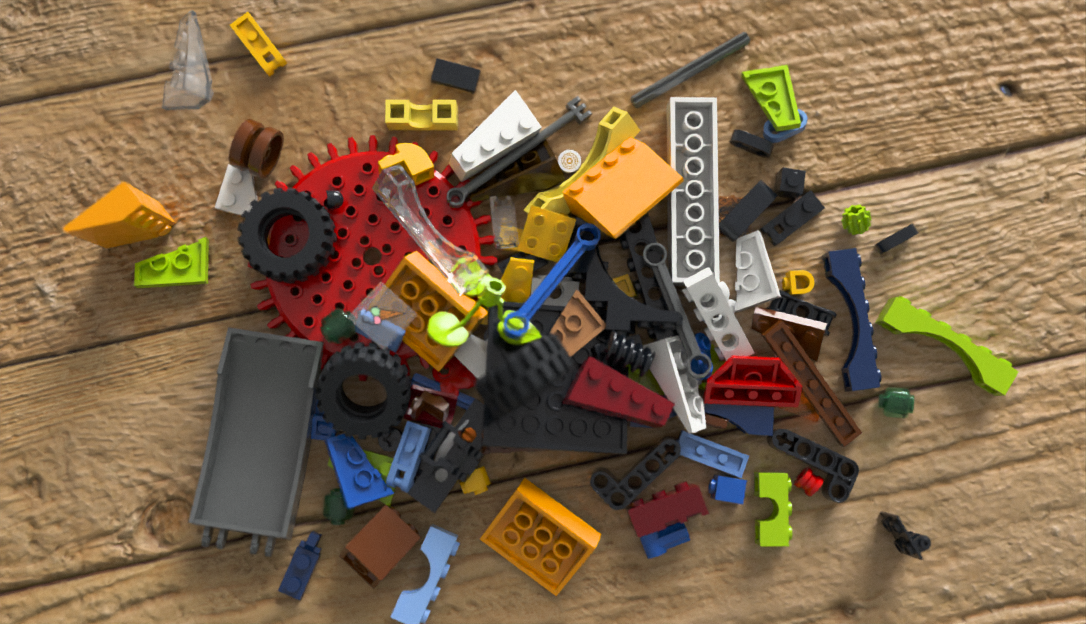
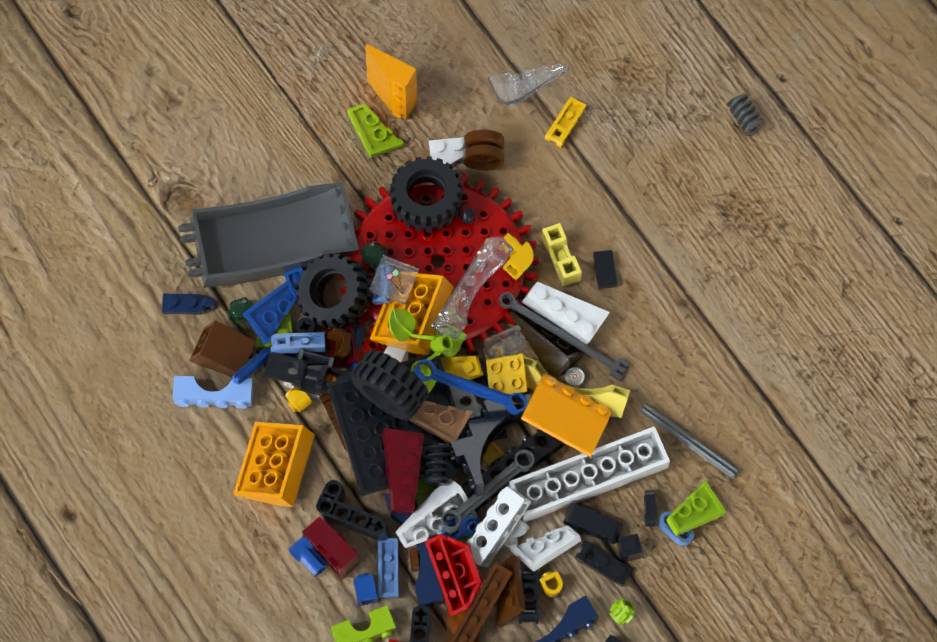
camera: 75 degrees right, 15 degrees down
none -> blue axle [232,347,271,385]

